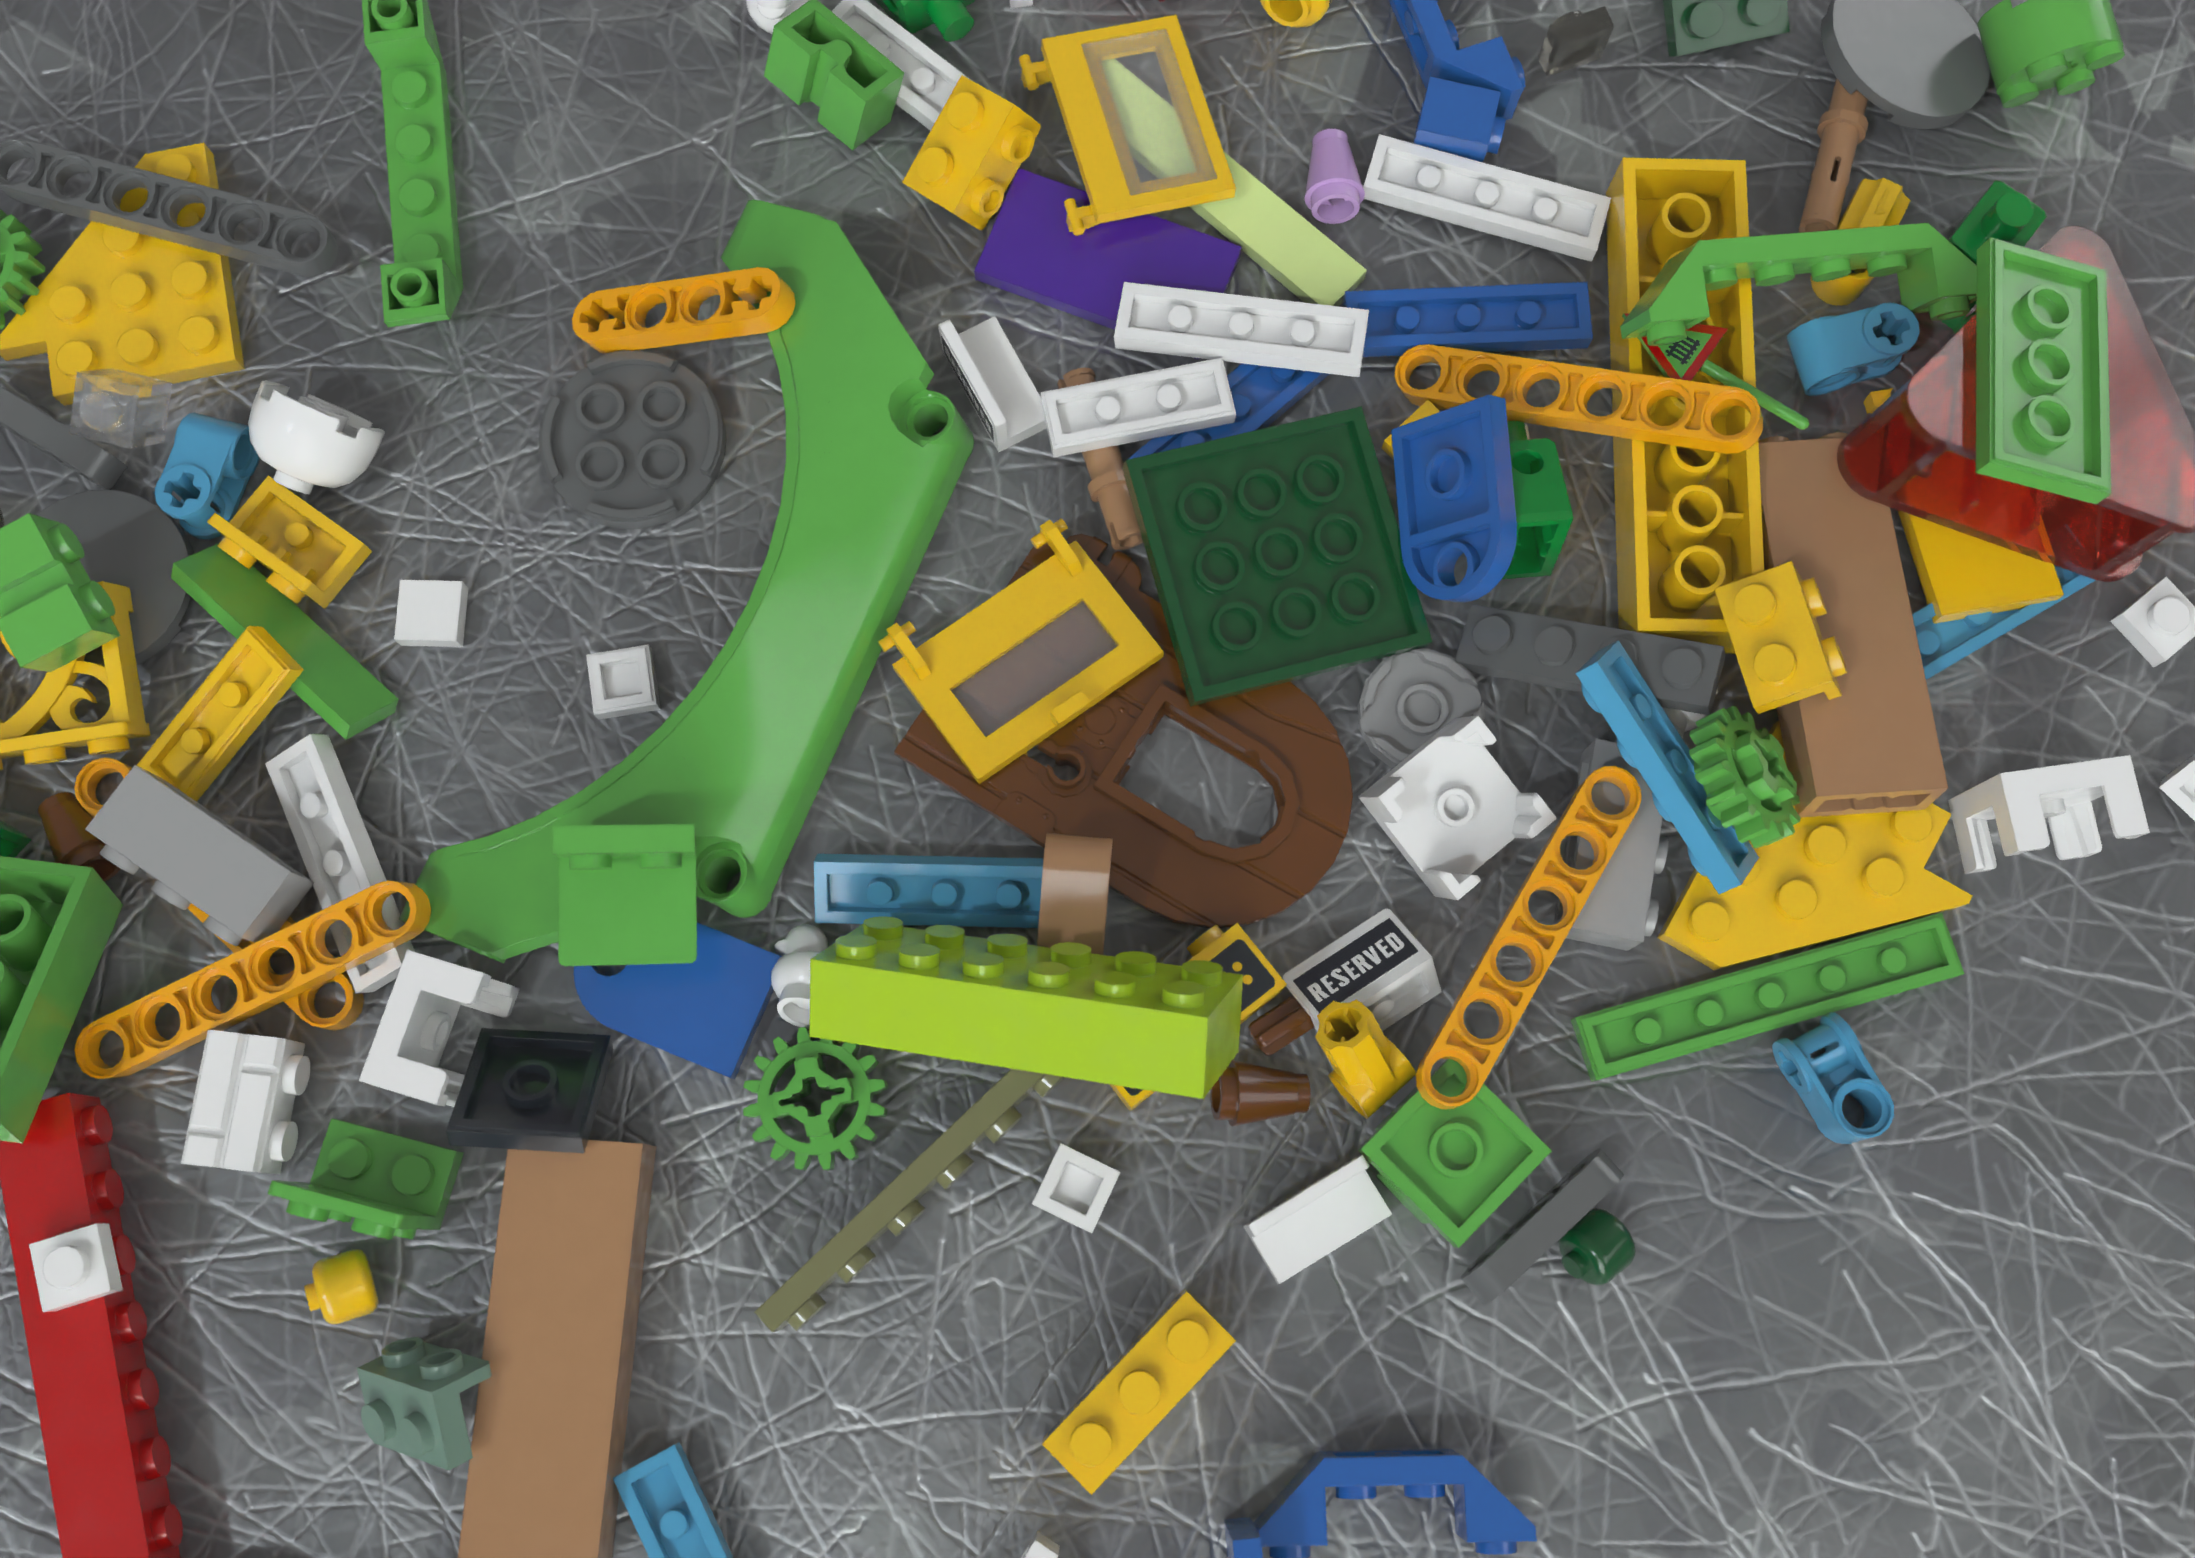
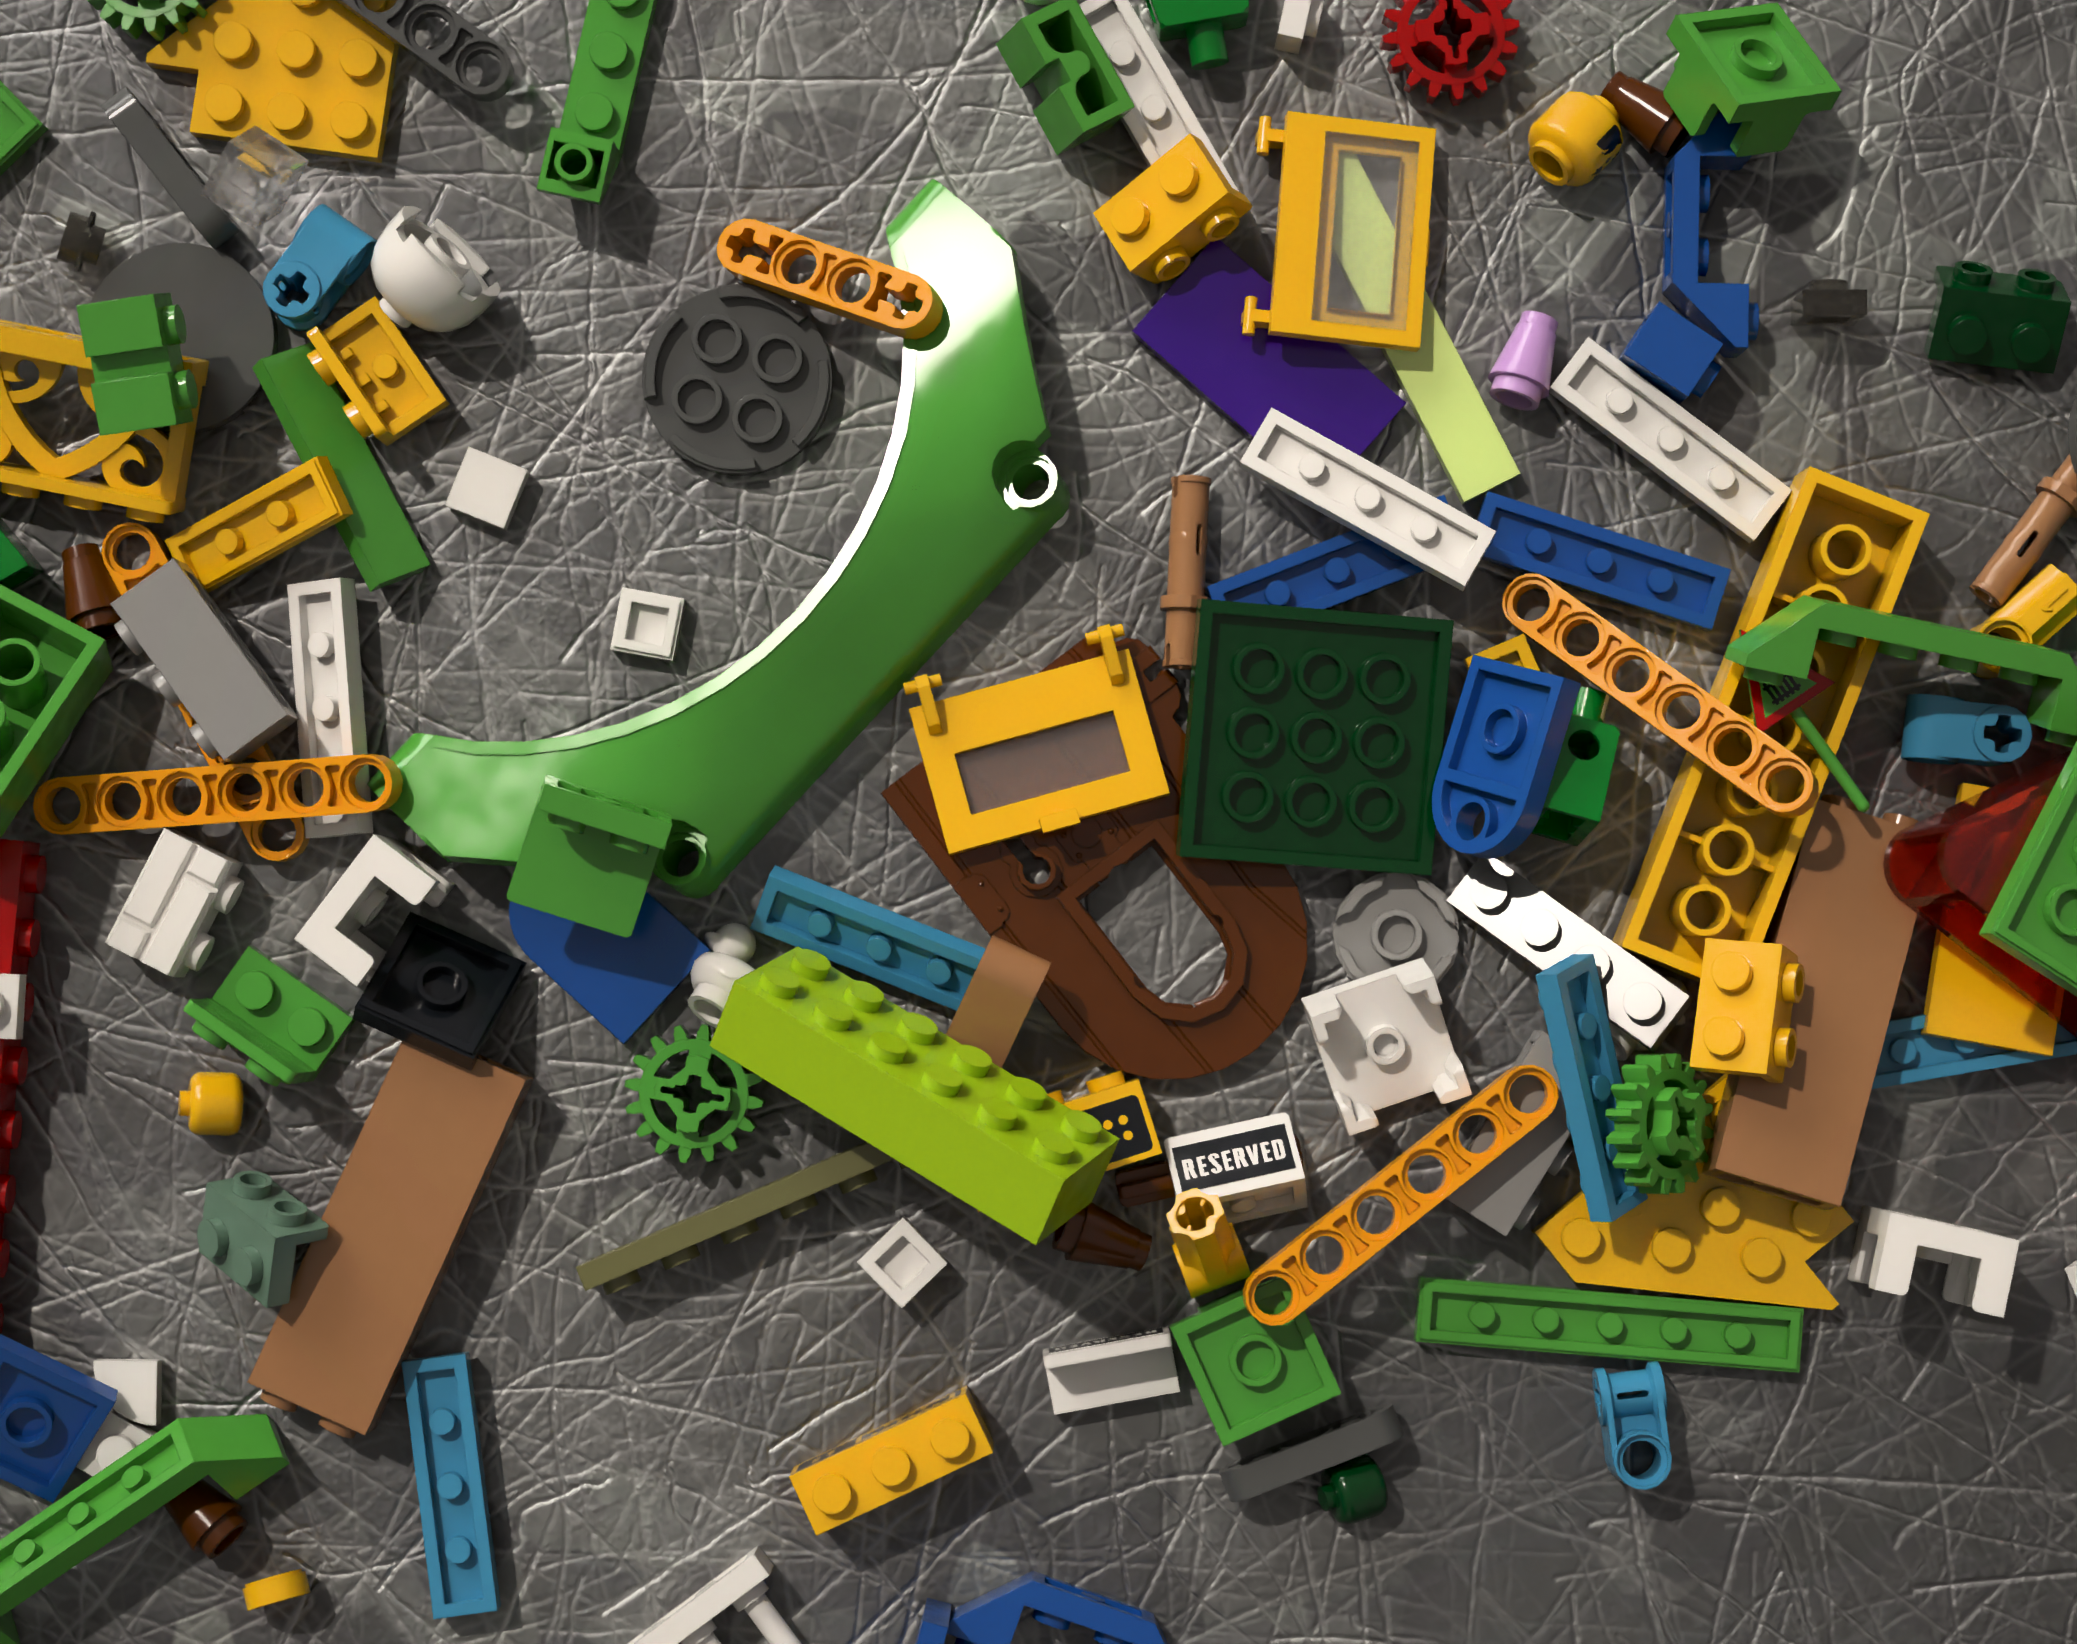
camera: 20 degrees right, 10 degrees up
white panel [938,316,1047,452] -> none
white tile [1041,358,1236,458] -> none

